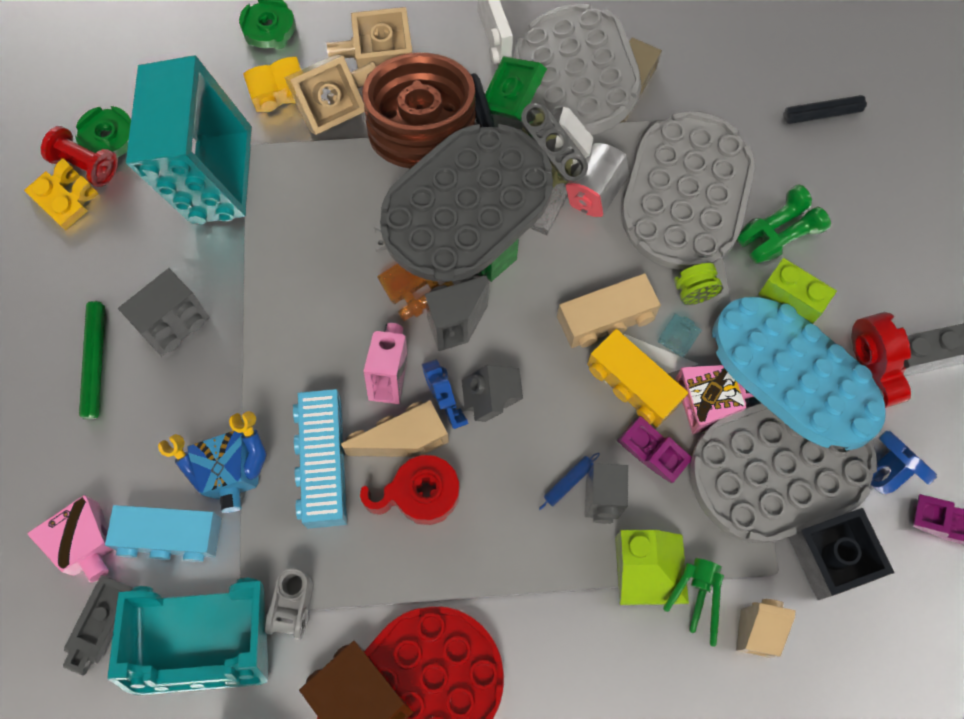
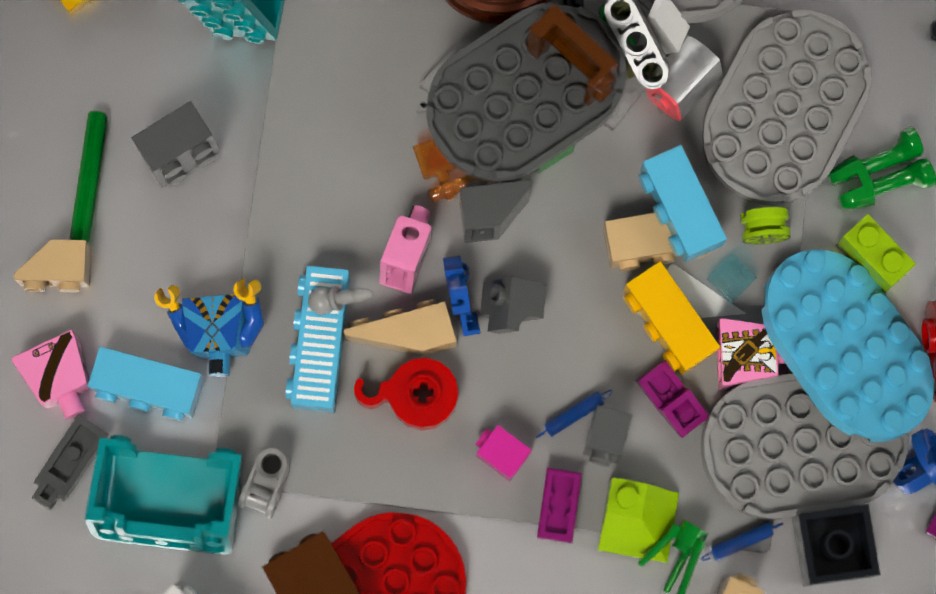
camera: 10 degrees right, 10 degrees up
none -> tan slope [14,239,91,293]
none -> light grey bar [308,286,373,315]
none -> dark pink brick [475,425,532,482]
none -> reddish brown panel [527,4,618,107]
none -> magenta plate [537,468,582,544]
none -> medium azure brick [638,145,727,263]
none -> blue piece [701,521,784,561]

